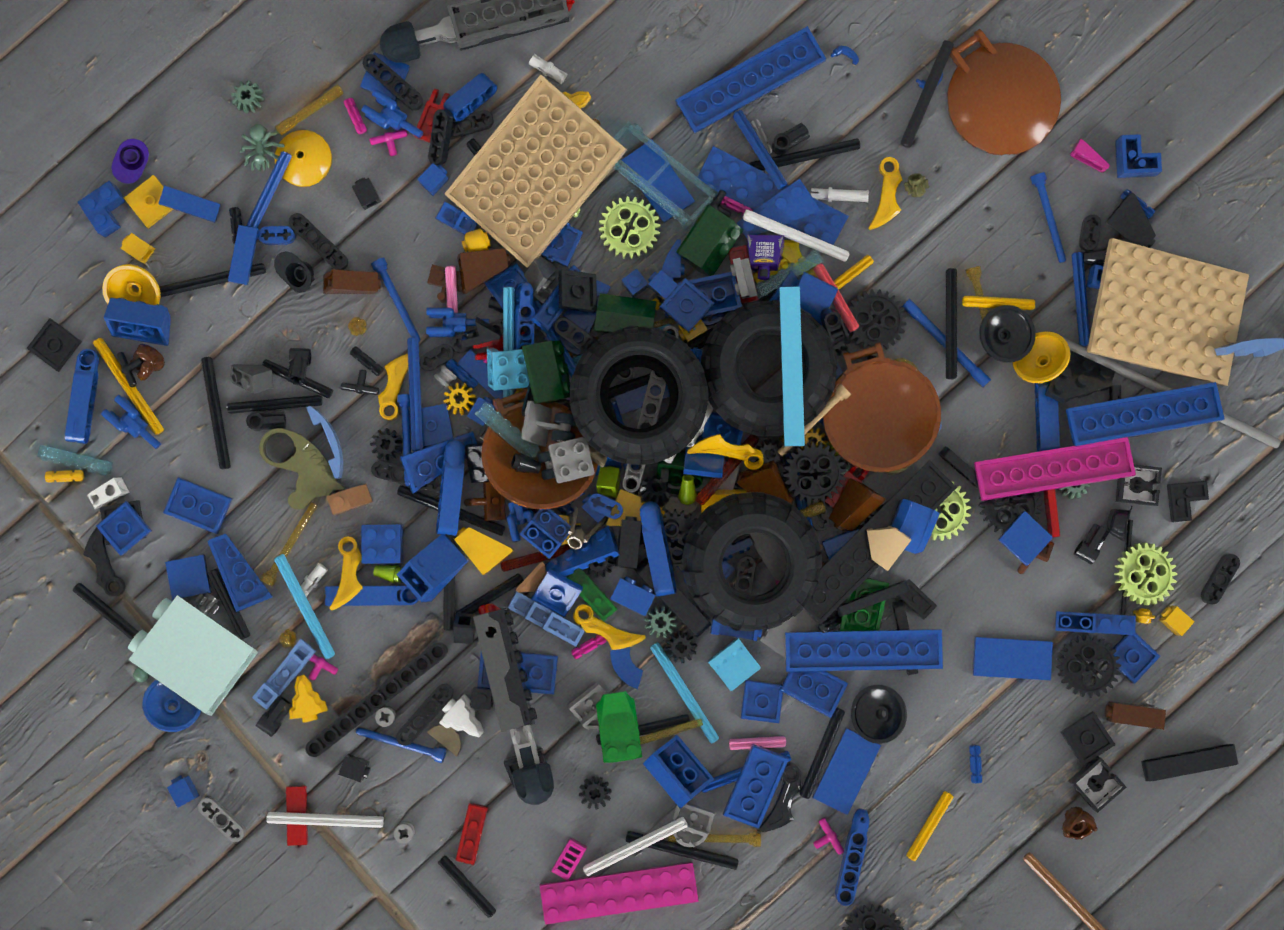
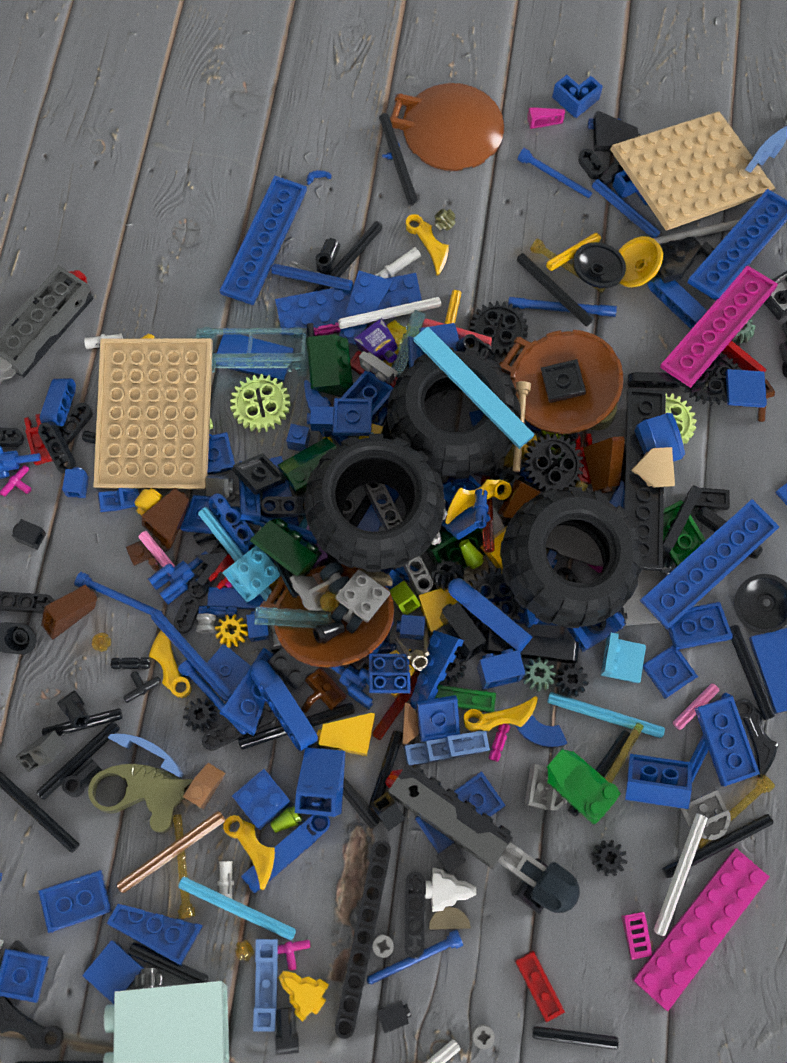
camera: 40 degrees left, 15 degrees down
blue beam [588,493,623,519] -> none
none -> medium nougat axle [117,811,225,893]
none -> clear yellow plate [320,592,339,612]
none -> blue pin [473,489,489,528]
none -> black tile [541,359,586,403]

